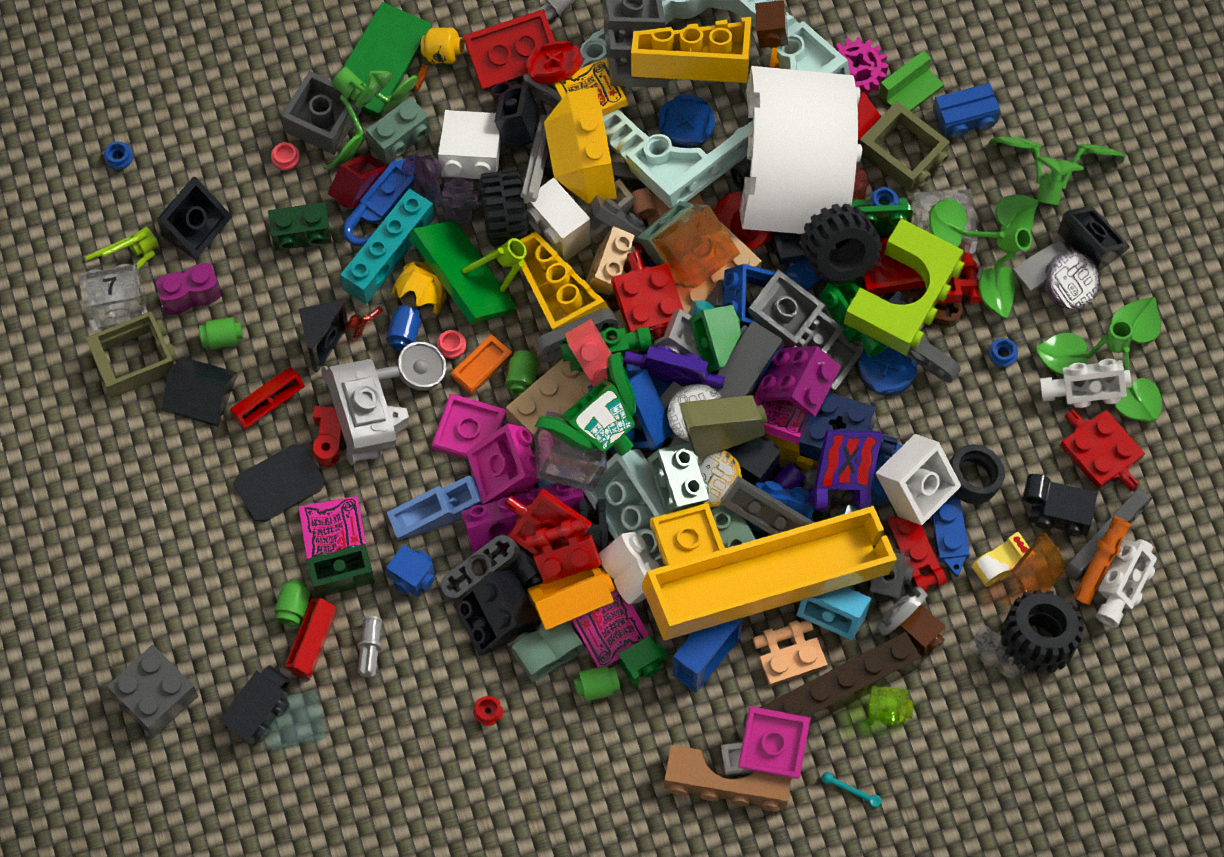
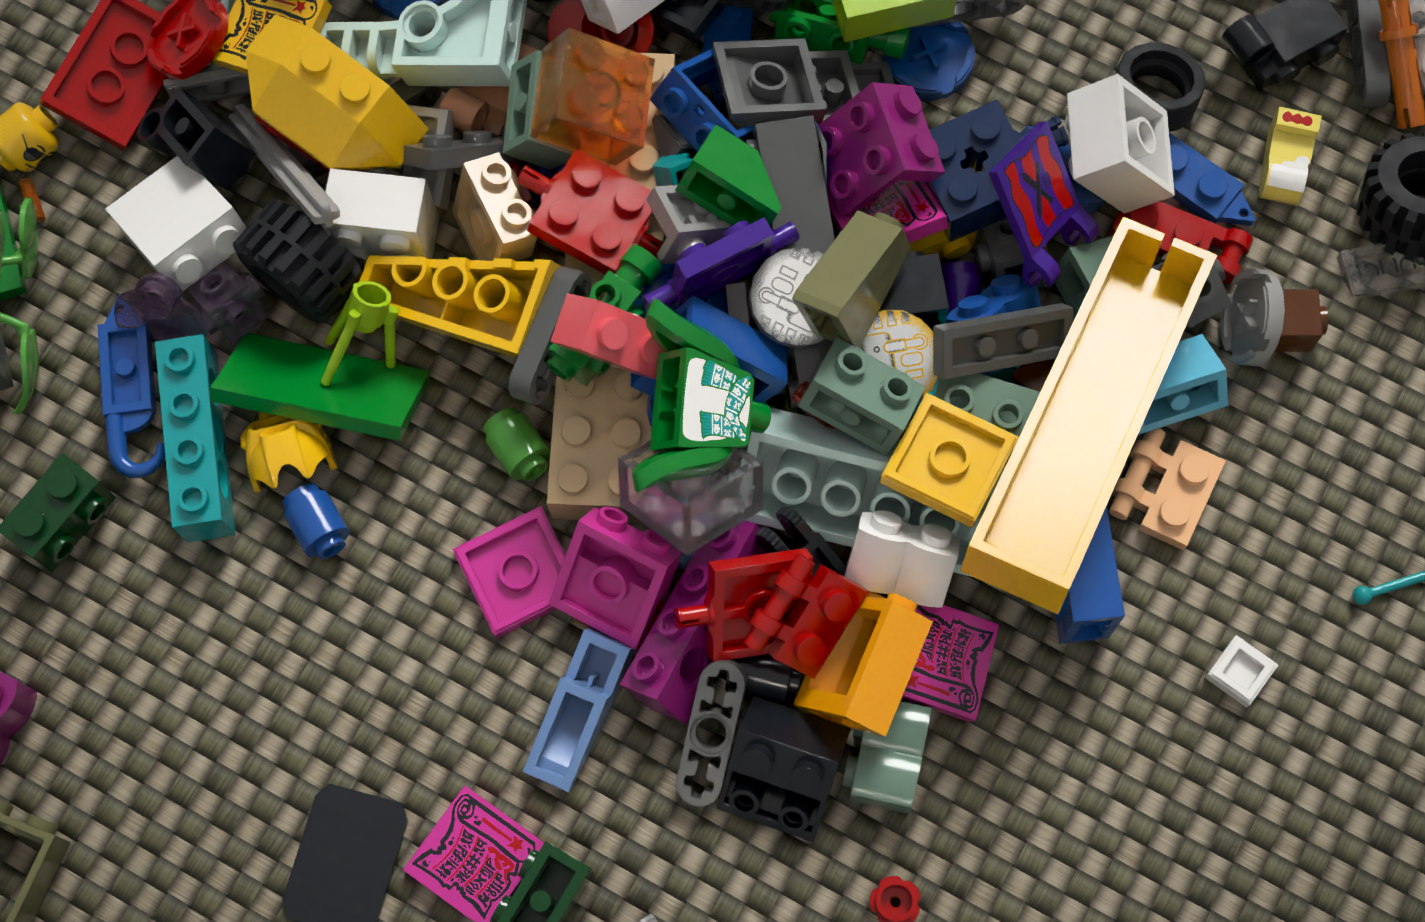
camera: 40 degrees left, 5 degrees up
black slope [162,357,238,426] -> none
bright green brick [199,317,243,350] -> none
red piece [230,366,305,429] -> none
black slope [299,300,349,373] -> none
red leg [313,406,343,467] -> none
light grey piece [321,342,447,465] -> none
dark red slope [328,153,388,209] -> none
clear red hand [345,306,383,338] -> none
sand green brick [366,97,430,165] -> none
blue brick [386,544,435,597] -> none
coral plate [437,330,466,359] -> none
orange tile [450,334,513,395] -> none
bright green brick [574,665,620,702] -> none
green brick [618,636,668,688] -> none
medium nougat arch [664,745,792,812] -> none
dark pink tile [738,706,811,779] -> none
dark brown brick [743,632,921,728] -> none
clear neon green brick [867,686,914,725] -> none
clear orange piece [1011,532,1068,594] -> none

